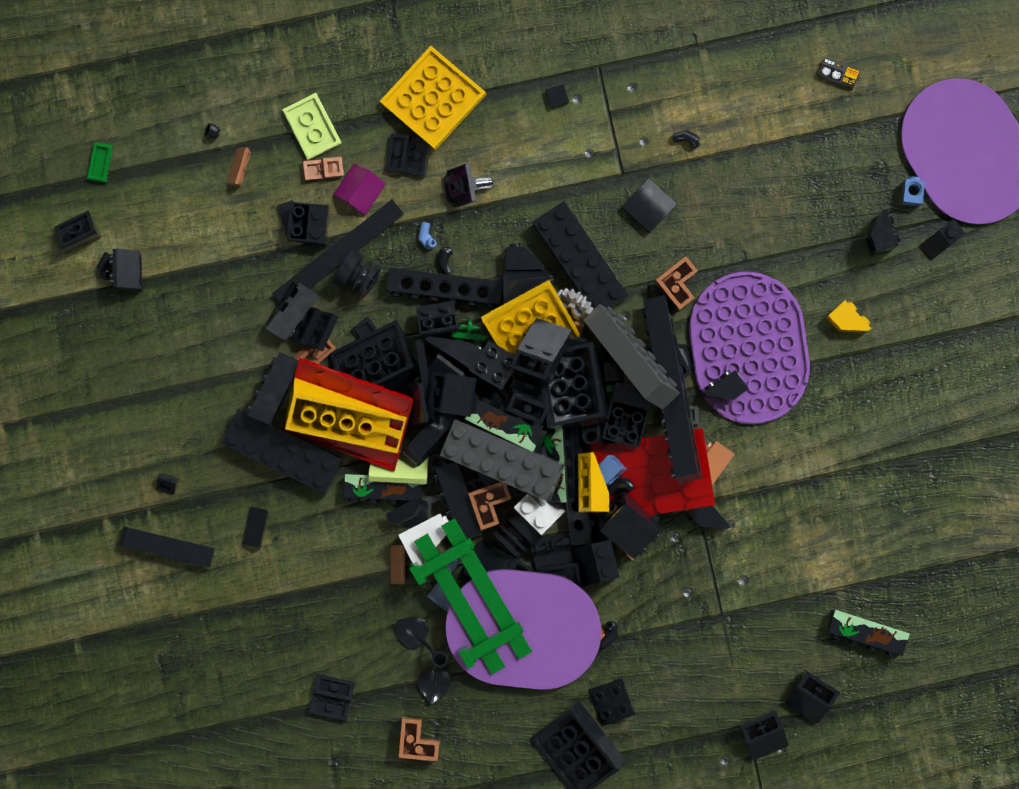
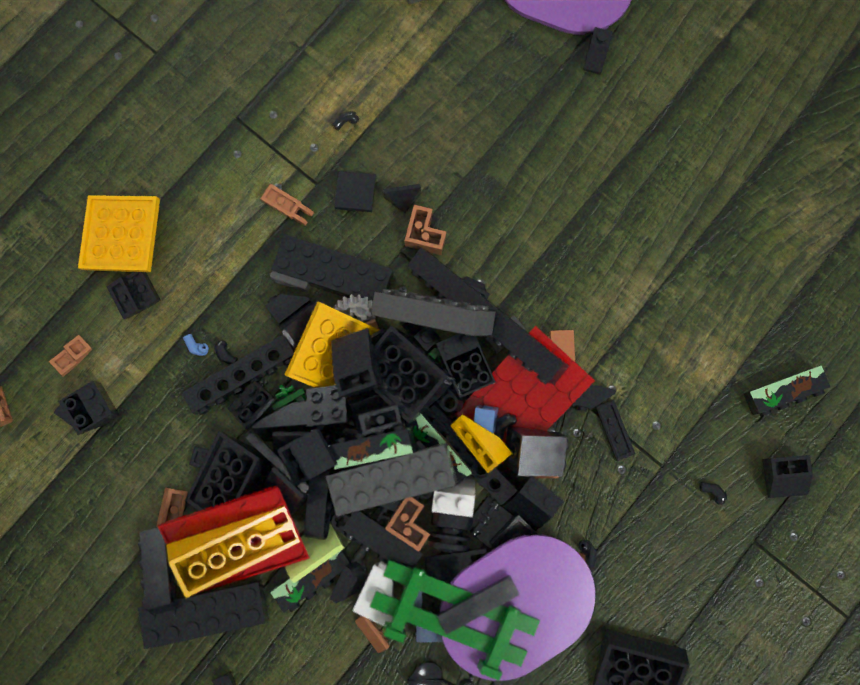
camera: 40 degrees left, 5 degrees down
black wedge [264,278,319,341] -> none
black tile [272,199,404,302] -> none
yellowish green tile [282,93,342,161] -> none
black slope [290,307,338,351] -> none
magenta slope [333,163,386,215] -> none
black wheel [333,249,382,301] -> none
black piece [443,163,493,208] -> none
black tile [546,84,569,108] -> none
black hinge [589,678,636,726] -> none
medium lavender tile [689,272,810,424] -> none
black slope [703,370,749,401] -> none
black slope [738,709,789,761] -> none
yellow slope [826,300,871,333] -> none
black slope [865,209,900,257] -> none
medium blue brick [901,177,925,206] -> none
none -> nougat hinge [260,184,314,226]
none -> dark grey tile [270,271,311,293]
none -> black slope [383,184,421,213]
none -> black tile [436,575,520,635]
none -> black tile [595,400,635,461]
none -> black arm [700,482,727,505]

